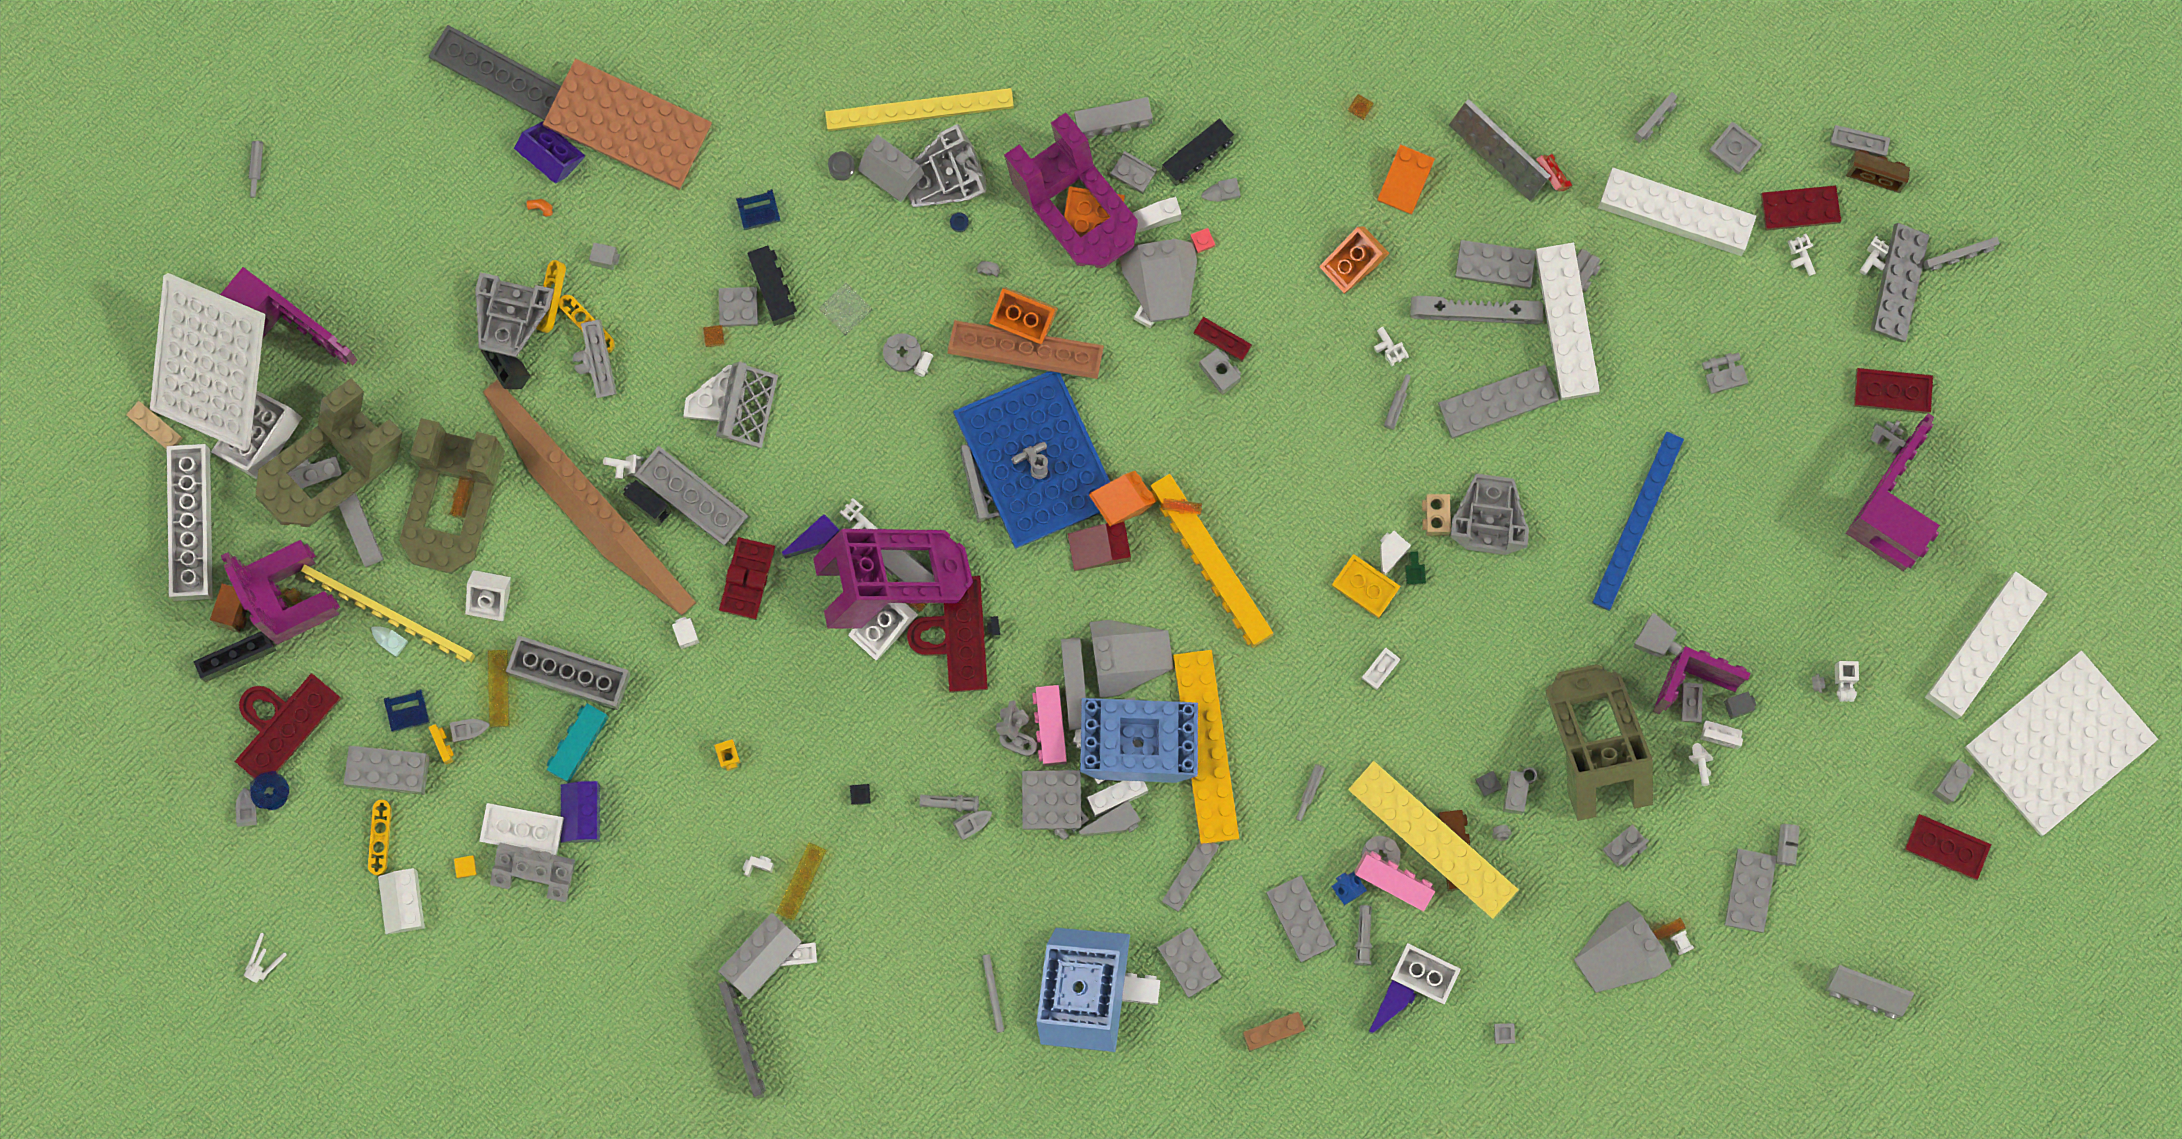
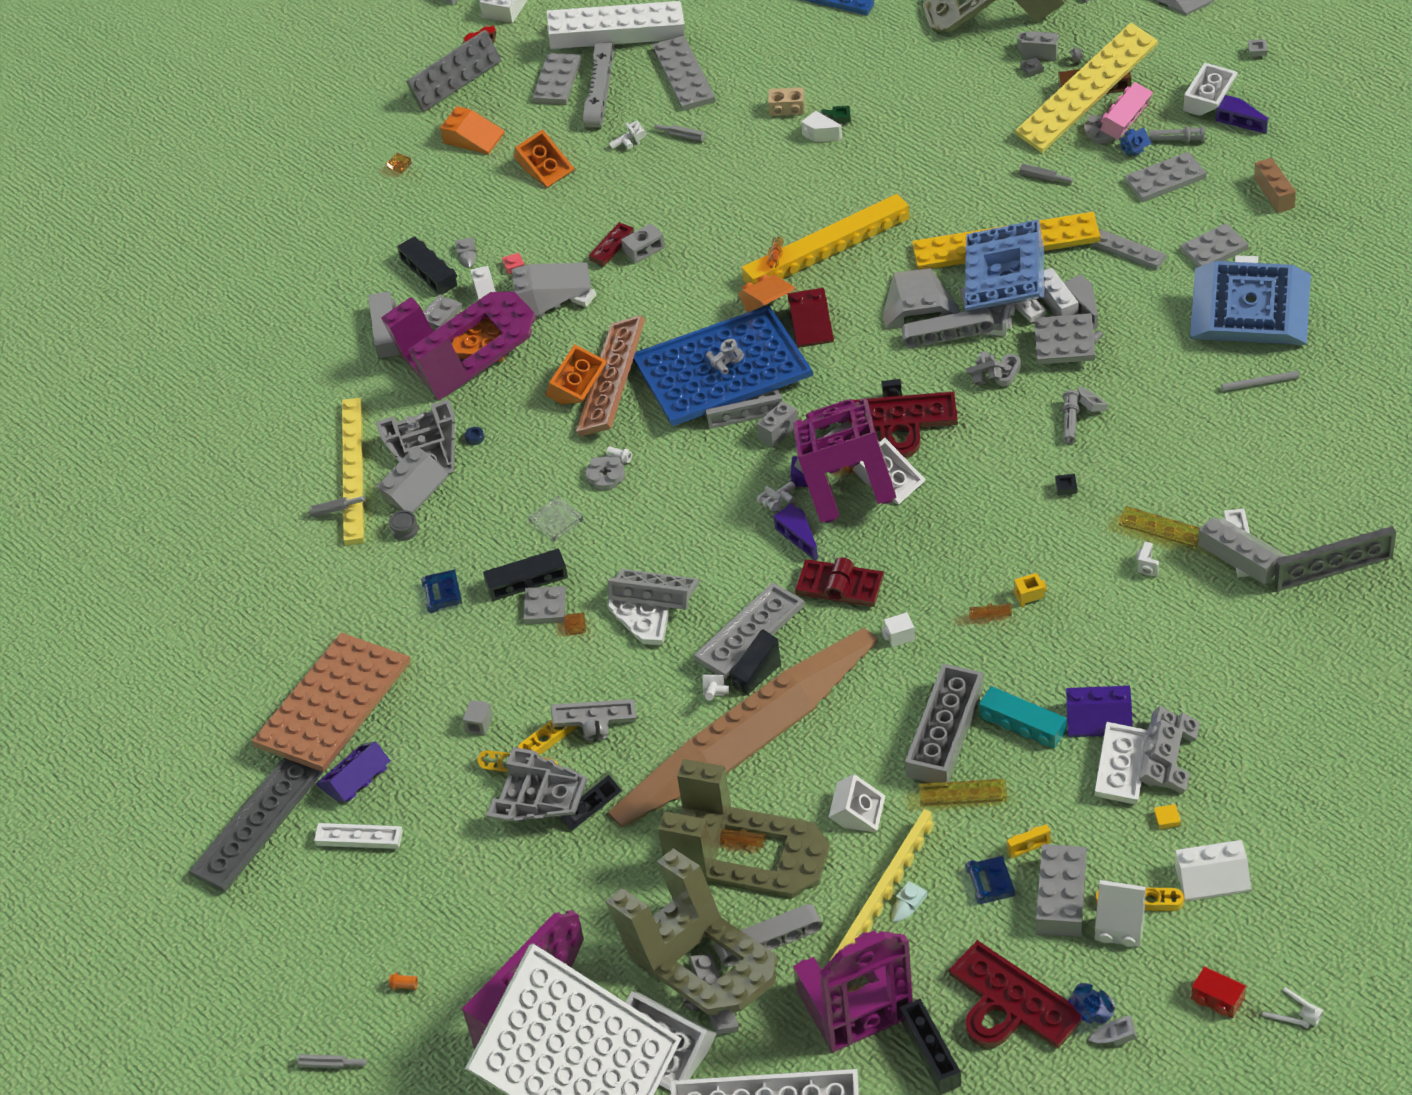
camera: 80 degrees left, 30 degrees down
dark orange brick [210,583,249,633] -> none
light grey plate [450,719,490,743] -> none
orange arm [527,199,553,217] -> none
light grey plate [976,261,1000,277] -> none
bright pink brick [1032,685,1067,766] -> none
yellow plate [1331,554,1401,618] -> none
white plate [1361,648,1401,690] -> none
light grey wedge [1451,474,1529,555] -> none
none -> light grey axle [310,496,365,517]
none -> white plate [314,823,403,849]
none -> orange pin [389,972,418,990]
none -> light grey brick [757,401,798,448]
none -> clear orange pin [969,603,1012,620]
none -> white slope [1095,880,1146,947]
none -> red brick [1191,966,1246,1018]

